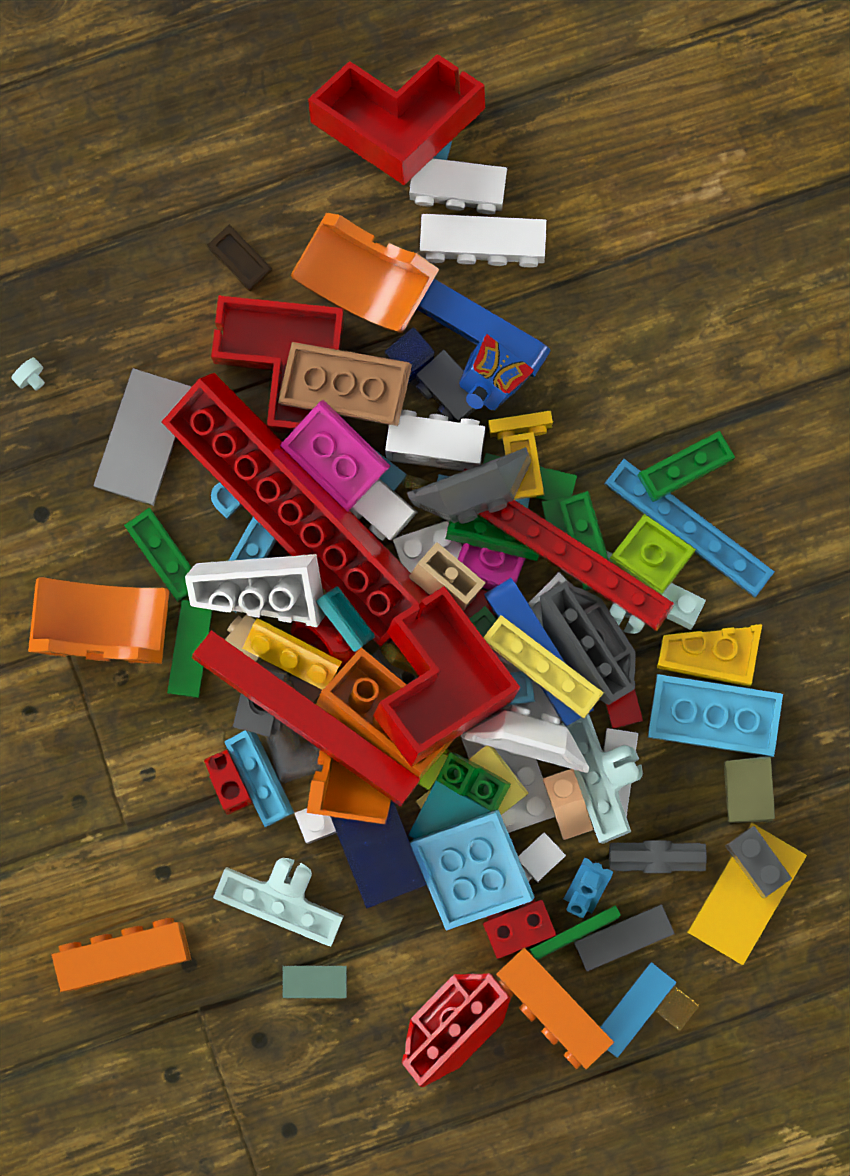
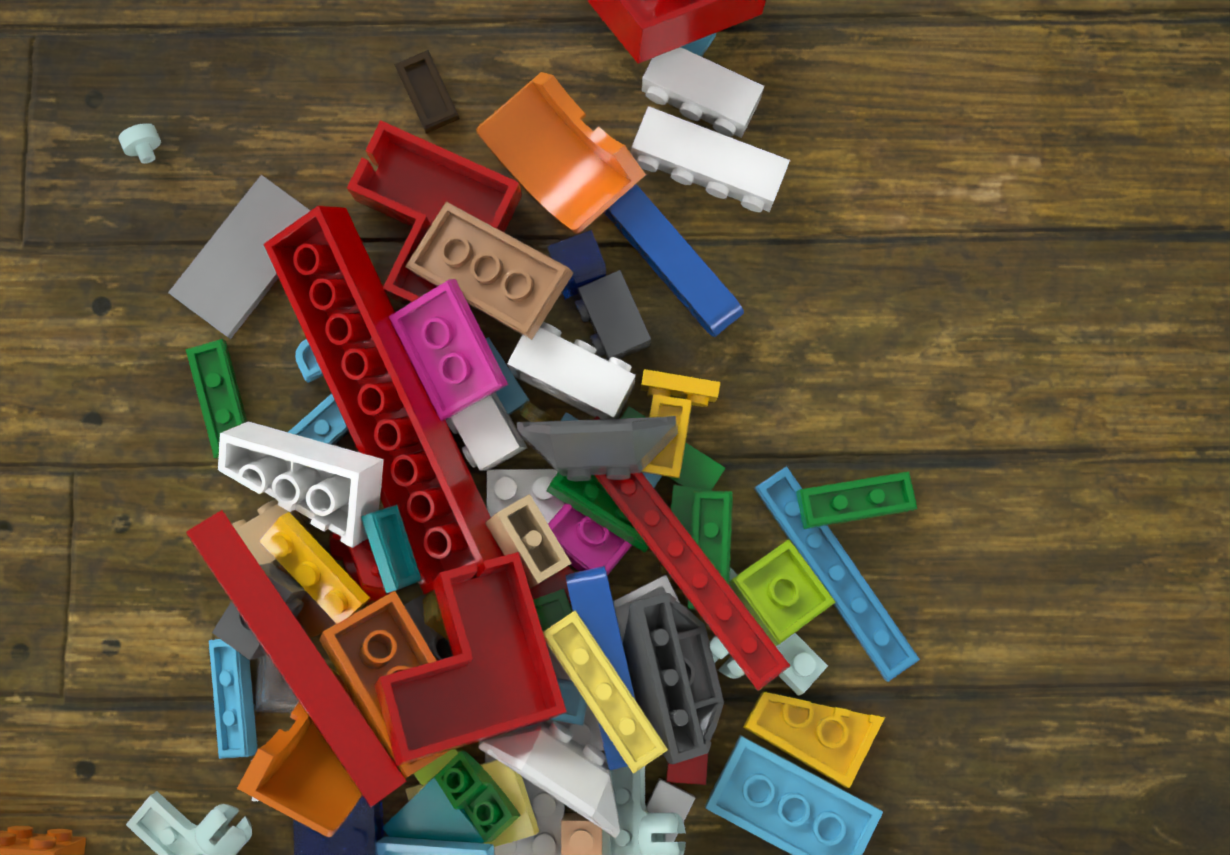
camera: 15 degrees right, 0 degrees up
orange panel [28,577,169,664] -> none
green tile [167,600,213,698] -> none
red leg [204,749,253,815] -> none
torso [459,334,534,410] -> none

